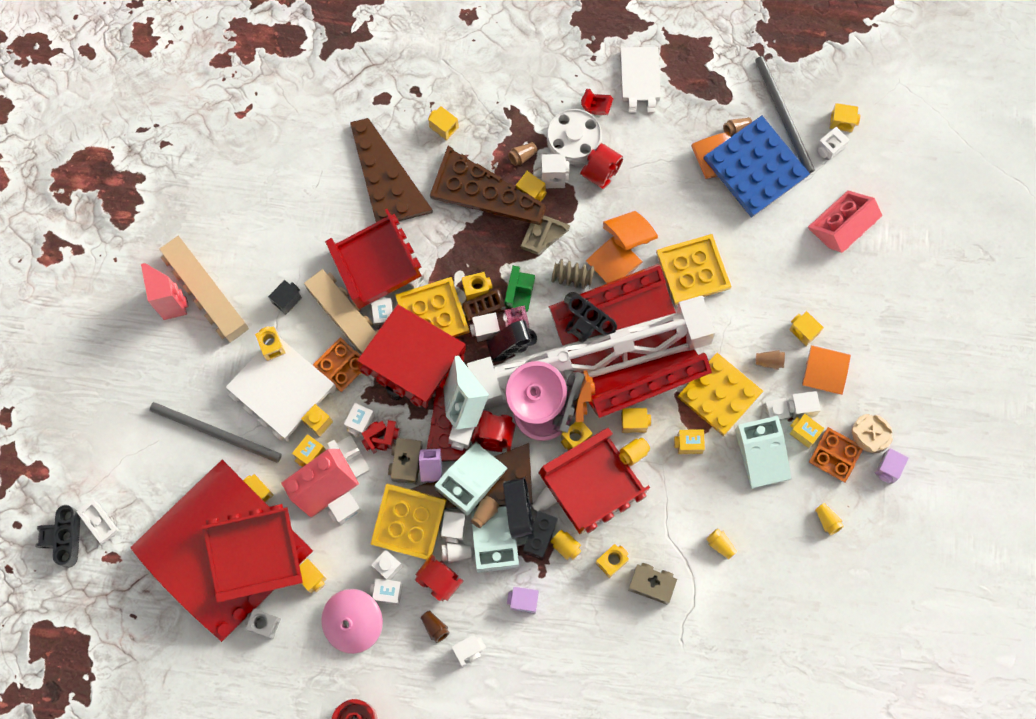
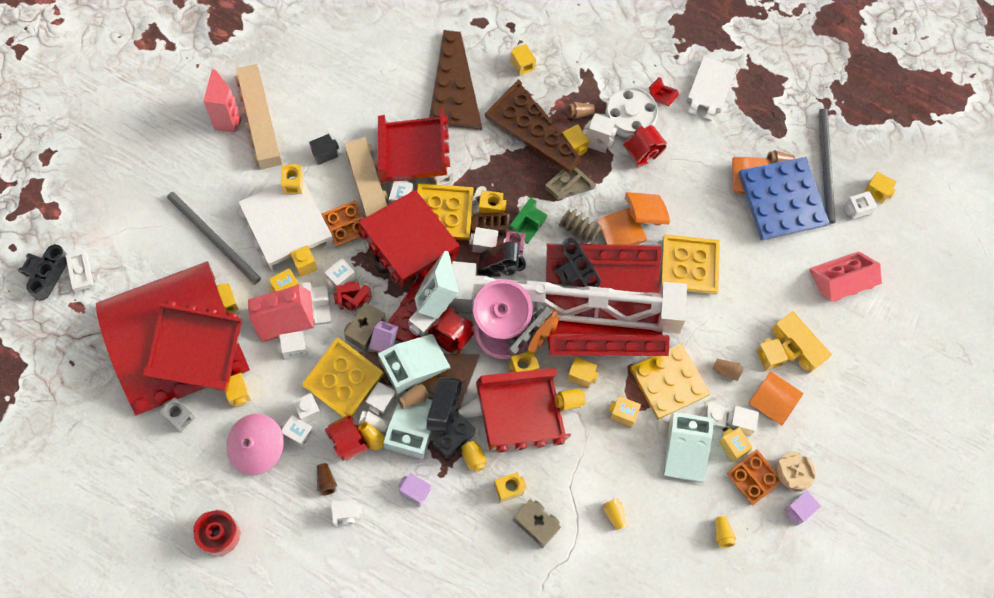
camera: 15 degrees right, 5 degrees down
none -> yellow cone [358,421,385,451]
none -> yellow piece [772,311,832,373]

